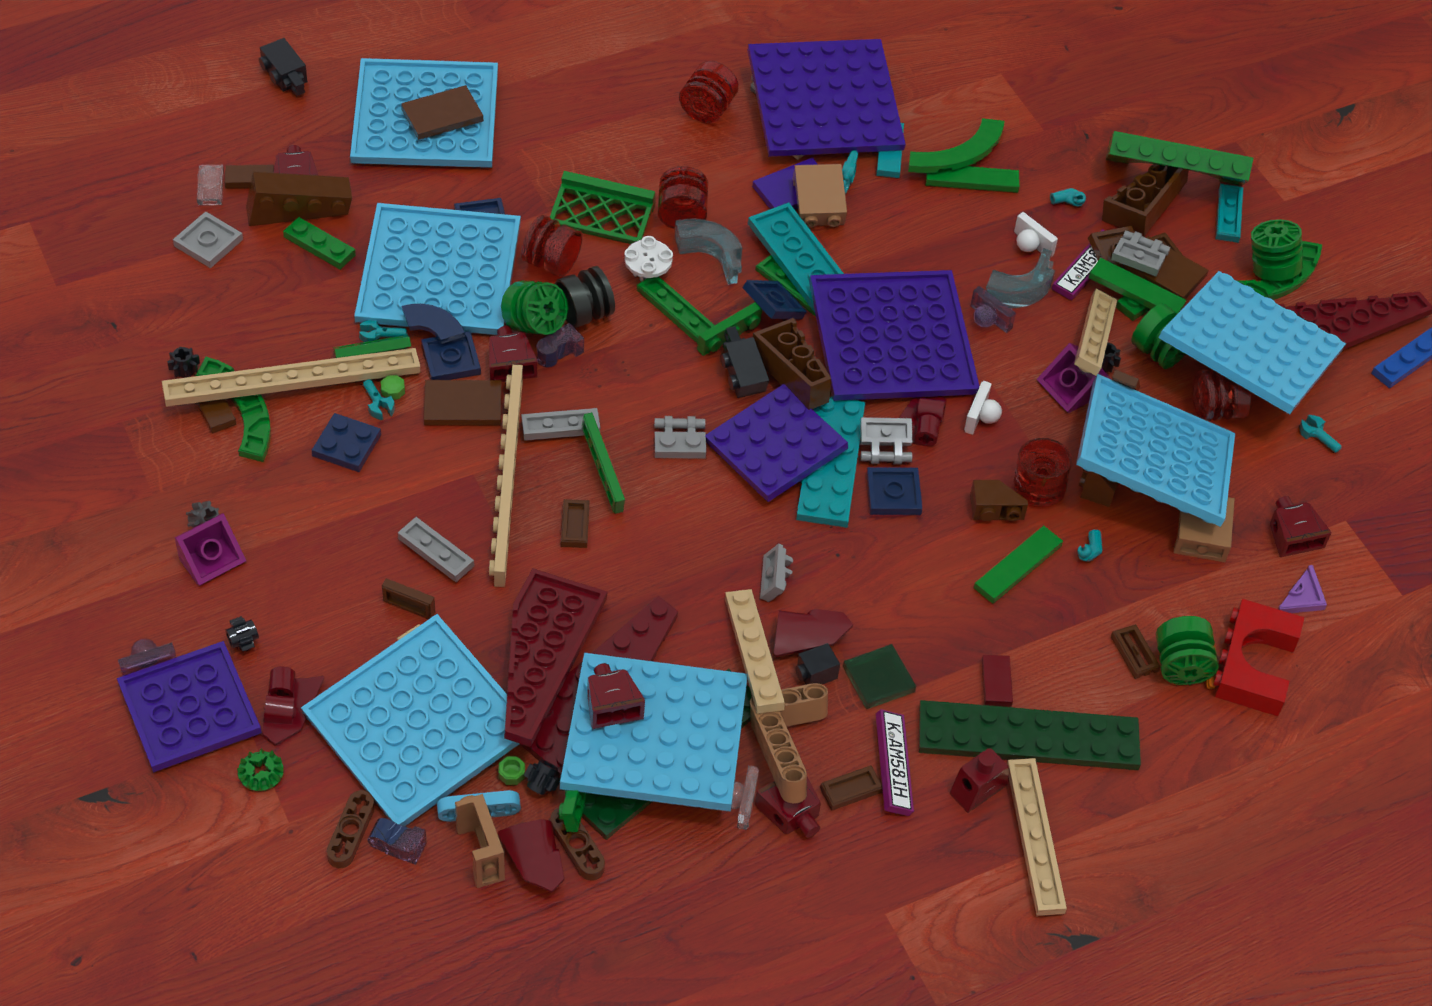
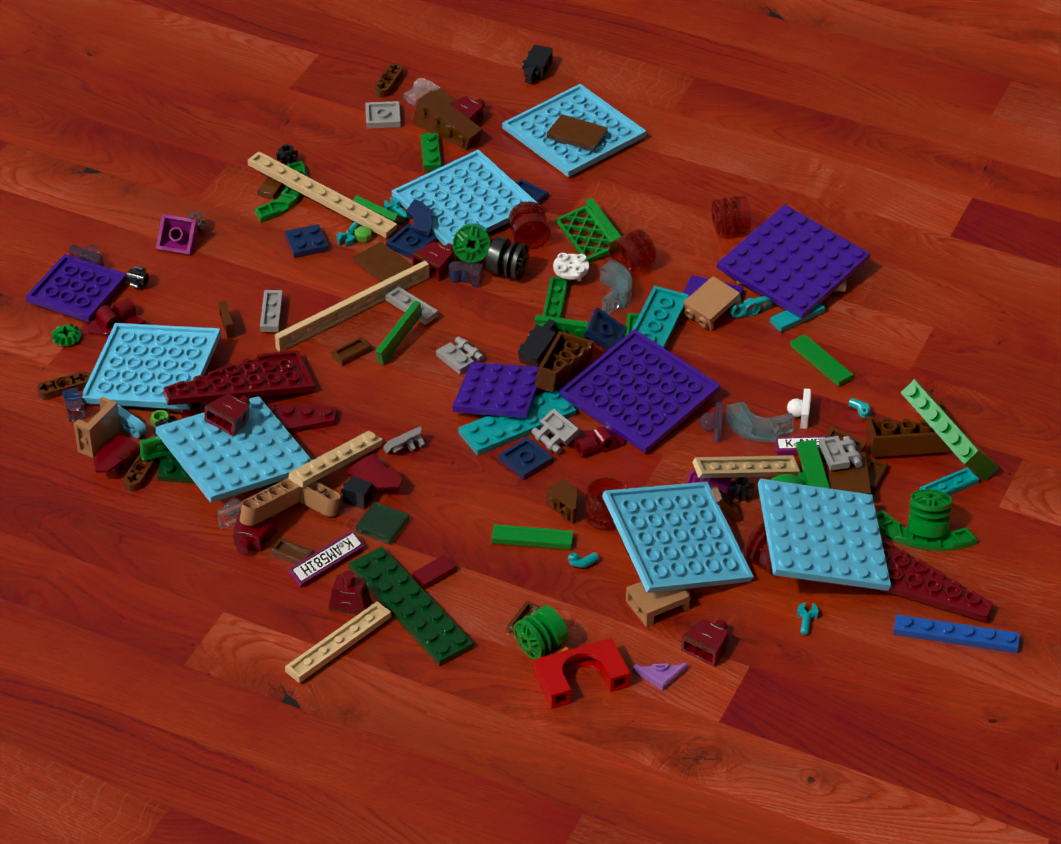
camera: 55 degrees right, 10 degrees down
green tile [908,118,1005,173] -> none
white tile [964,381,1002,435] -> none
none -> reddish brown beam [375,63,403,98]

